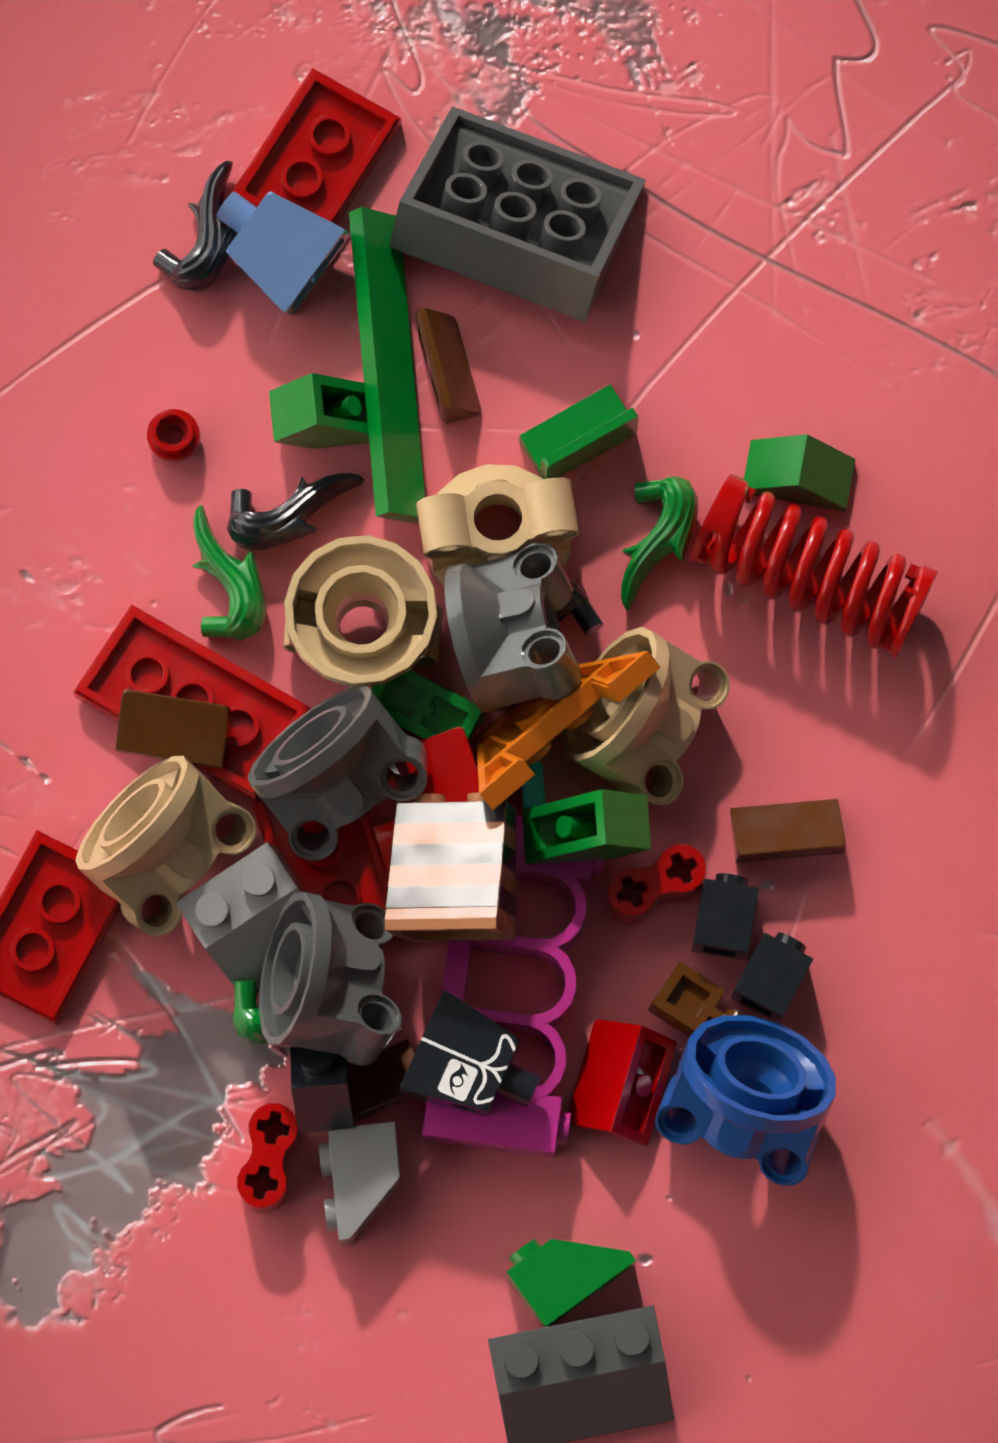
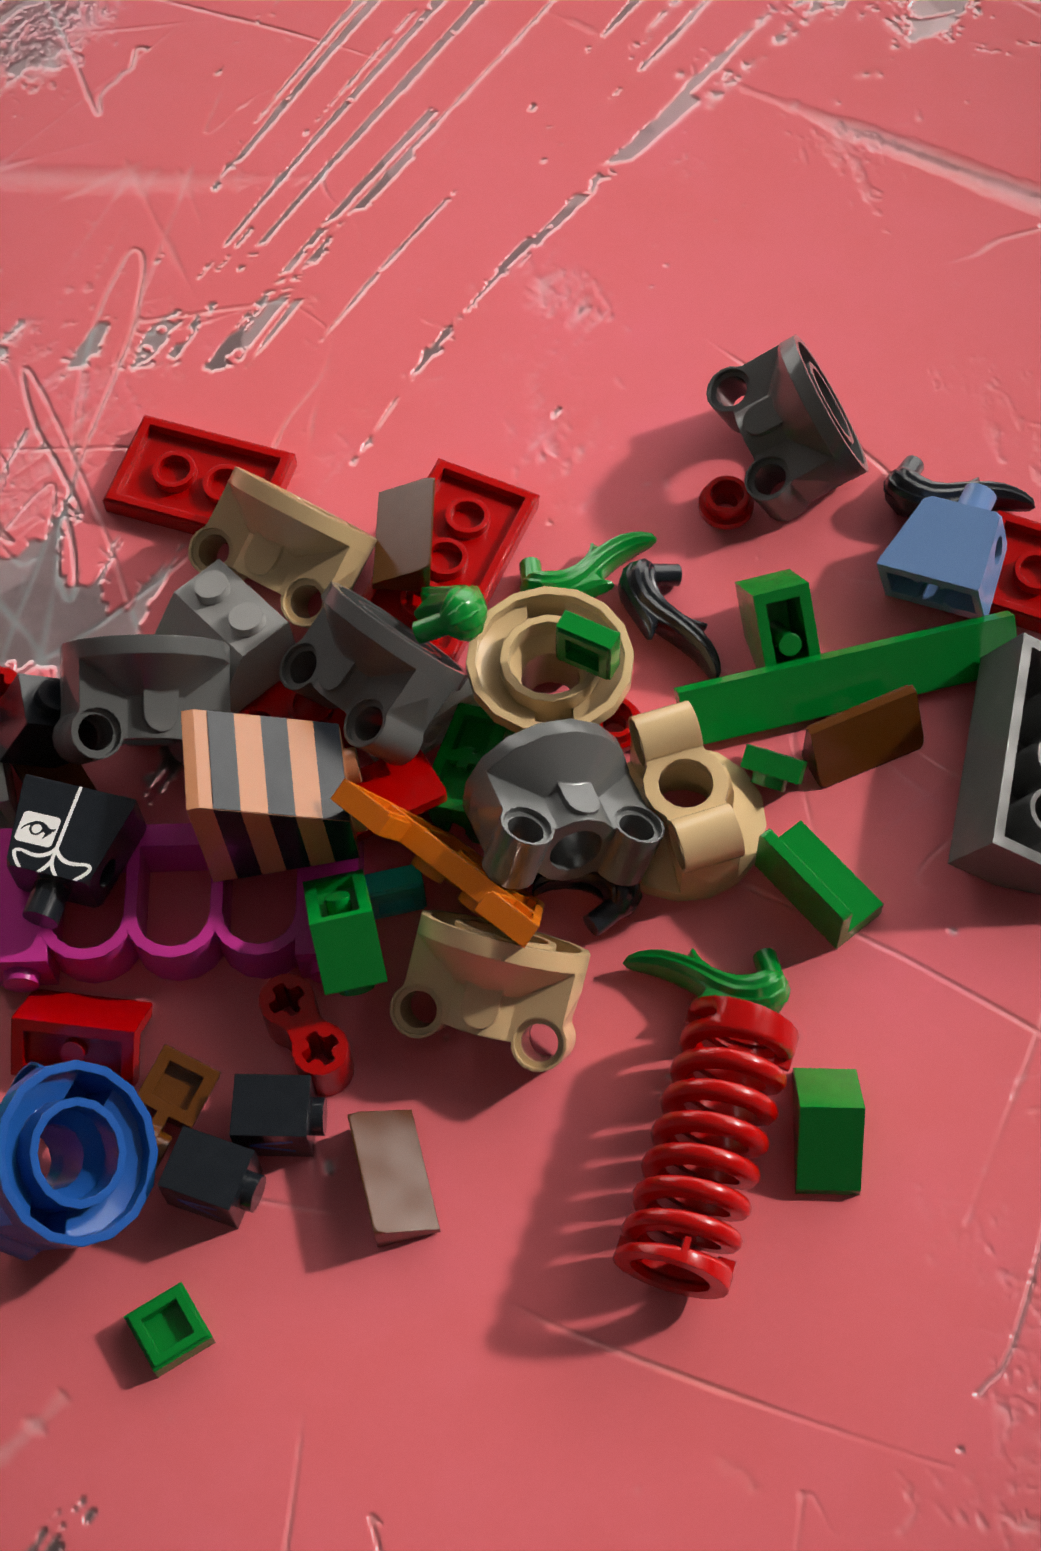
camera: 85 degrees right, 15 degrees down
none -> green tile [123,1282,216,1378]
none -> green piece [412,585,488,644]
none -> green tile [556,610,620,680]
none -> dark grey piece [706,334,869,521]
none -> green plate [740,744,808,792]

